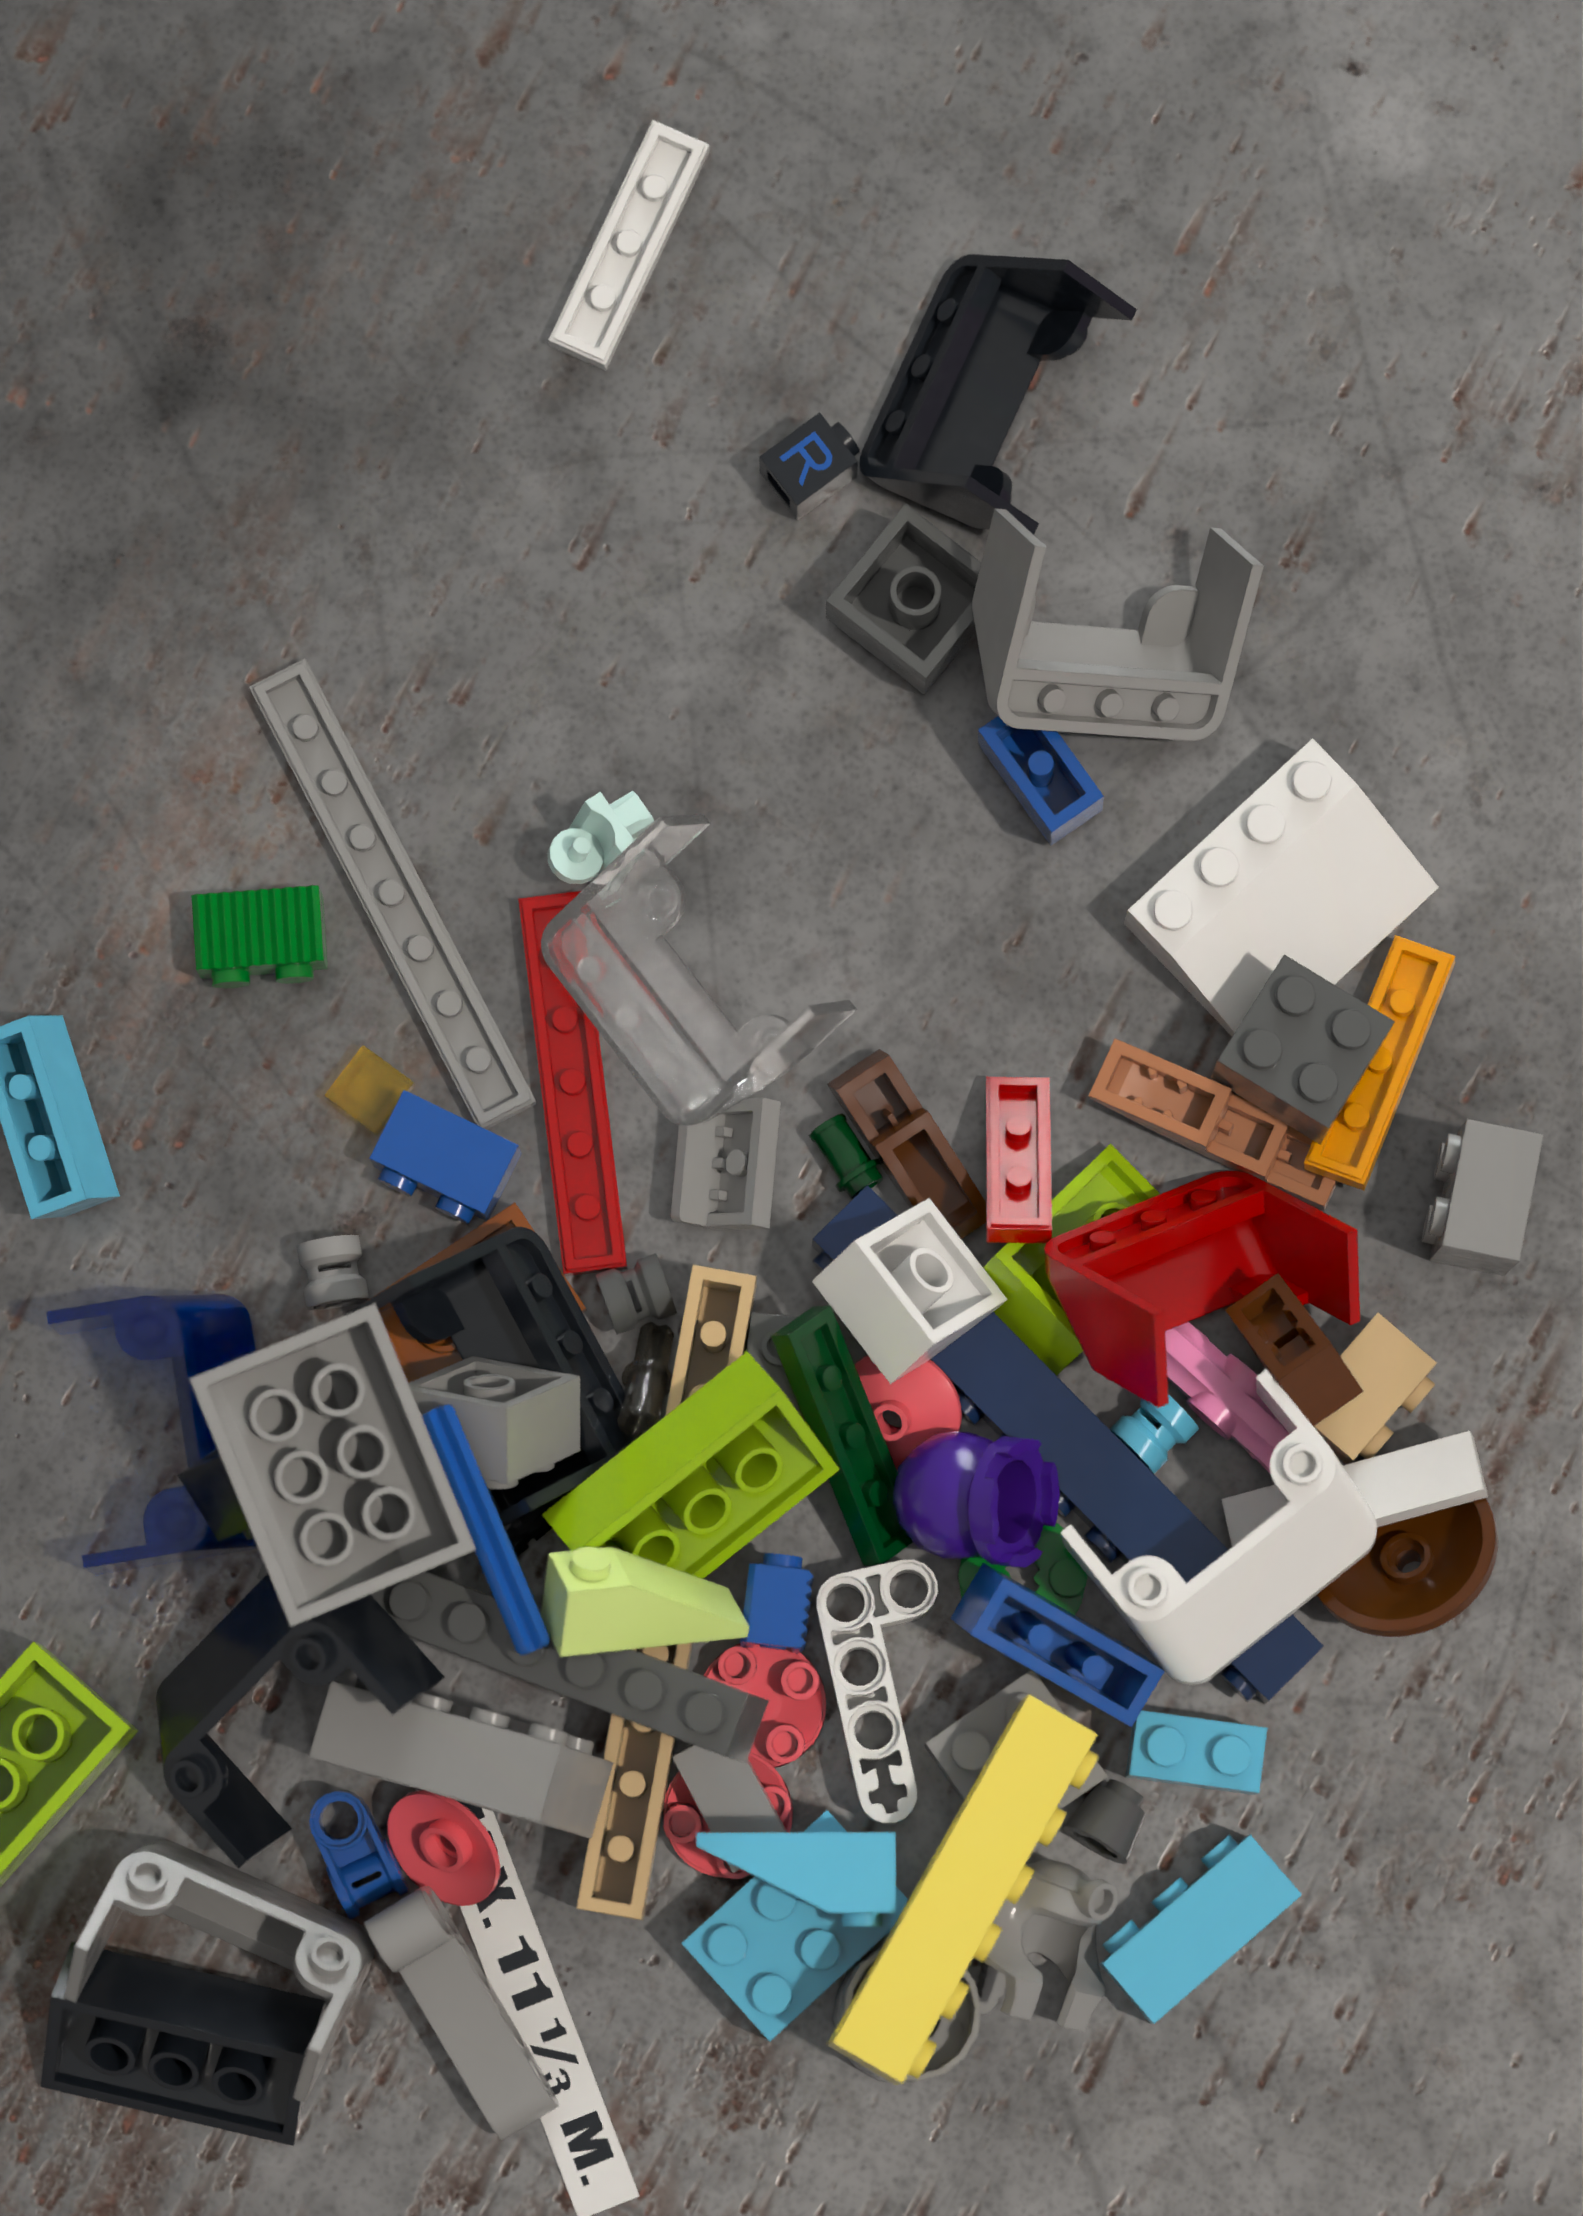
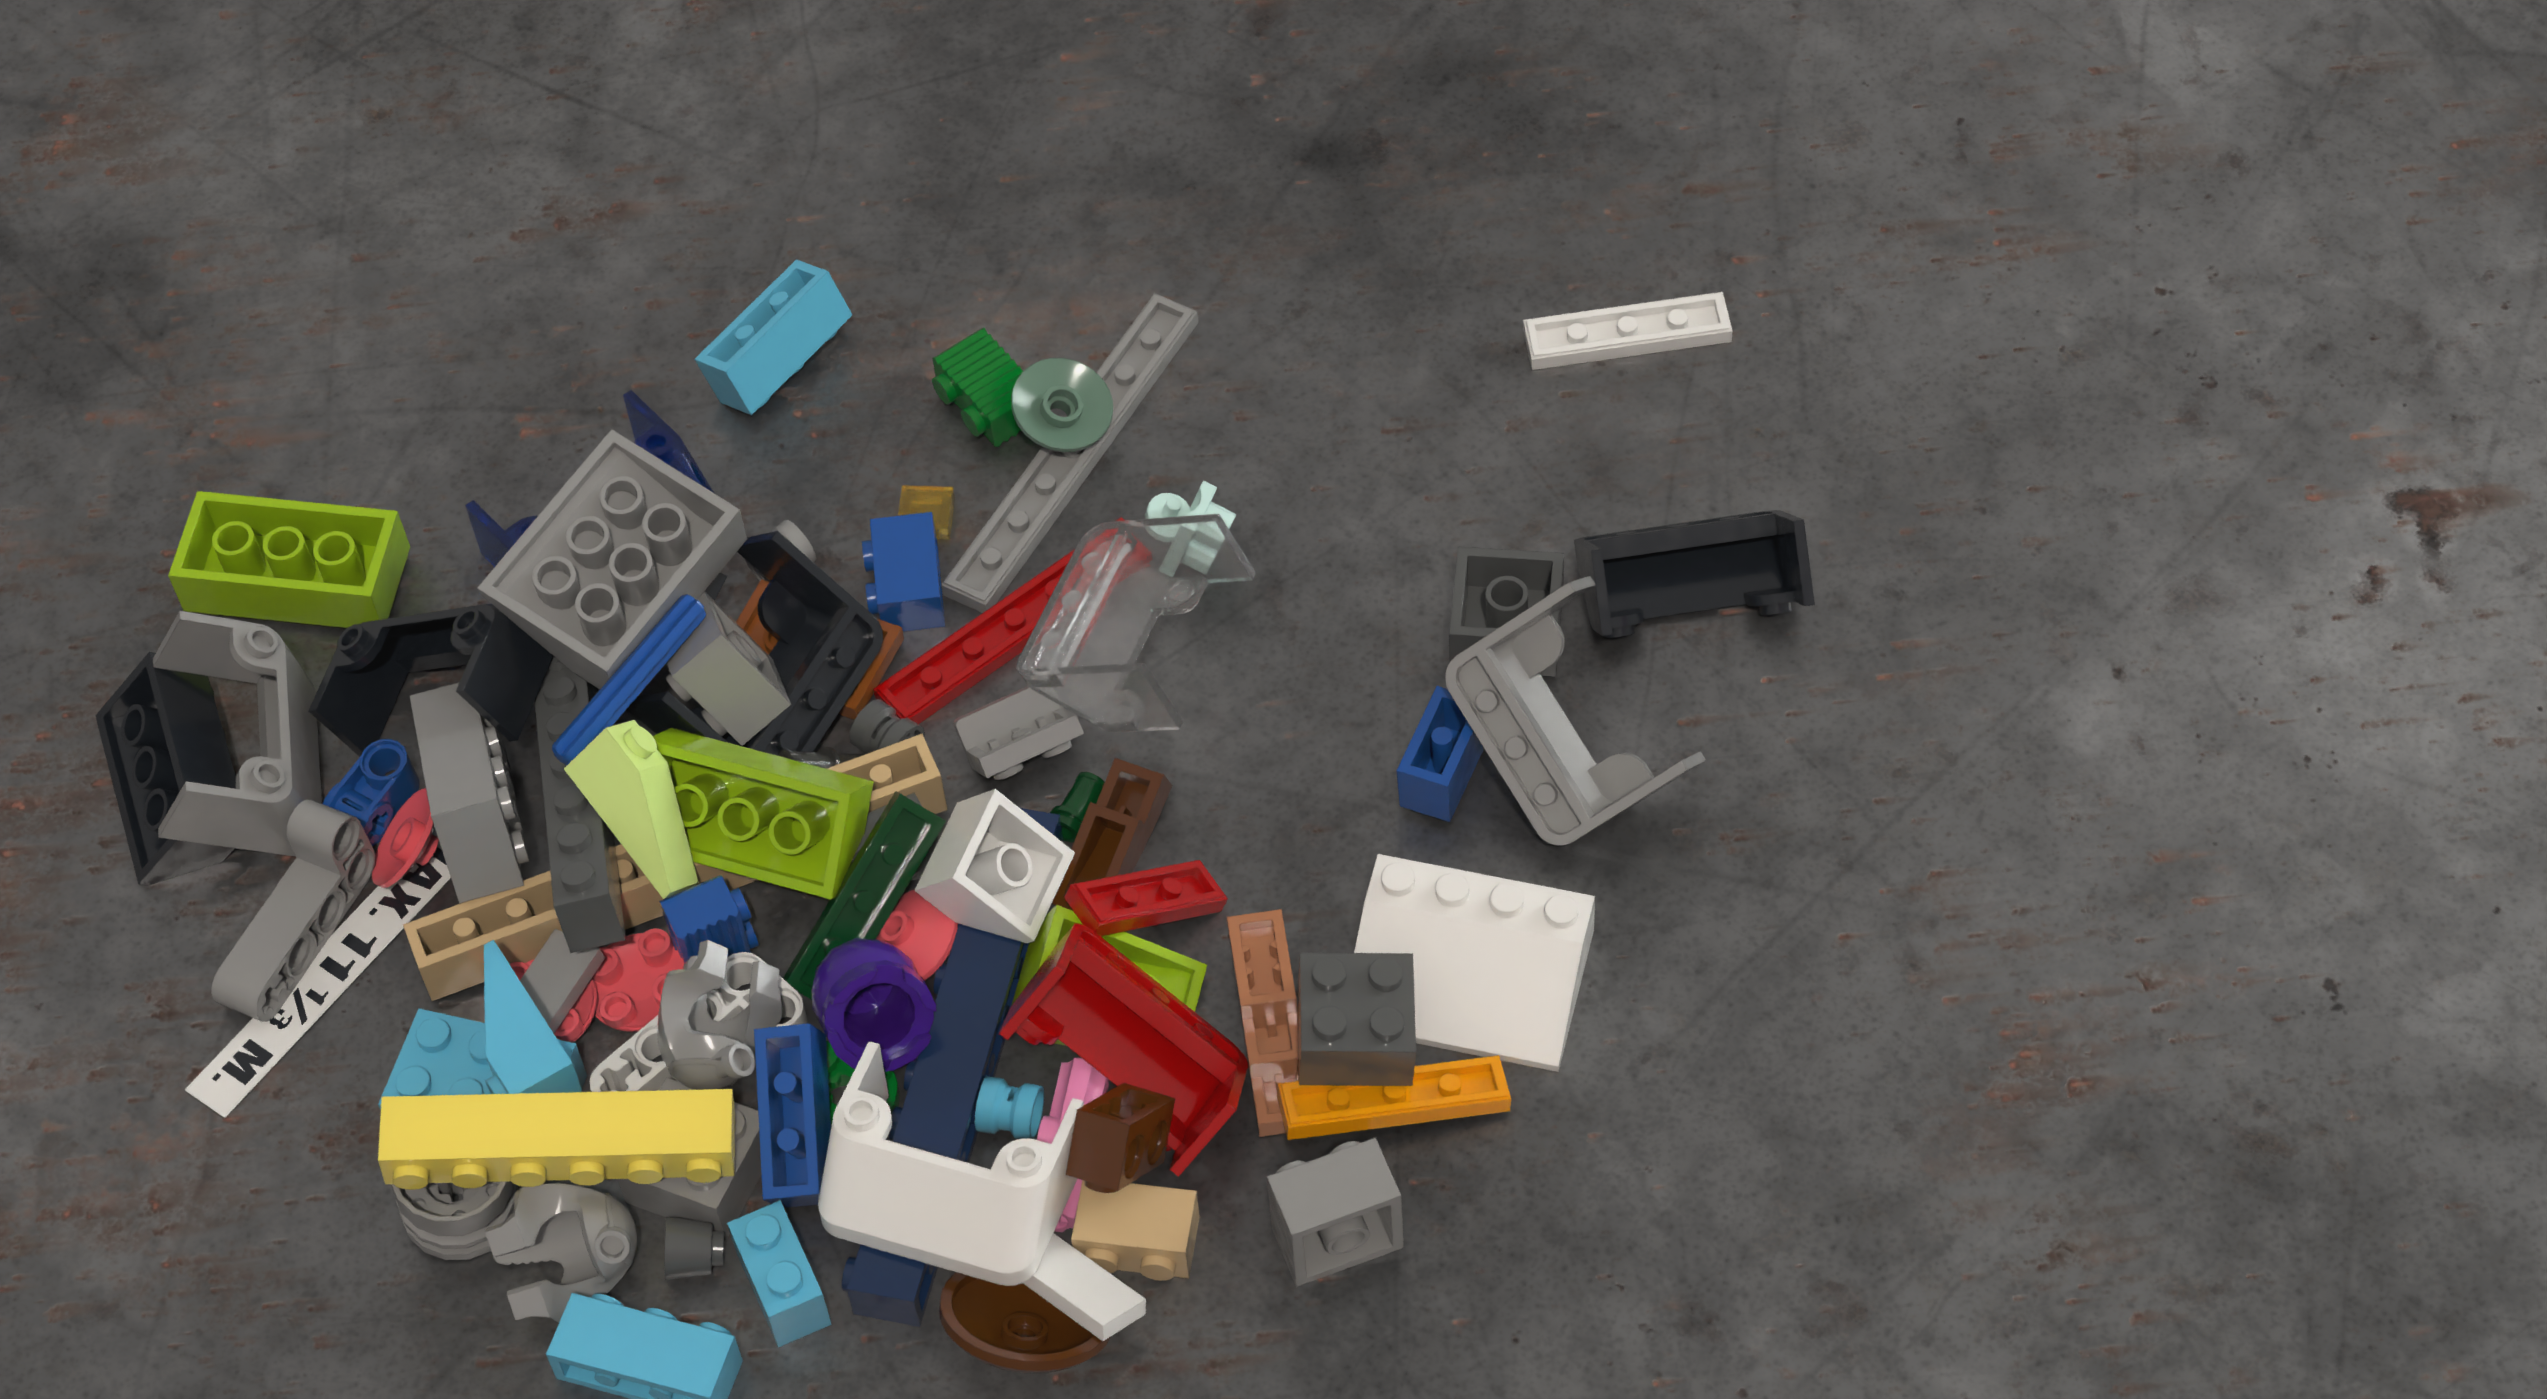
camera: 60 degrees right, 25 degrees down
black brick [759,412,860,521] -> none
none -> light grey piece [658,940,782,1090]
none -> sand green dish [1011,358,1114,452]

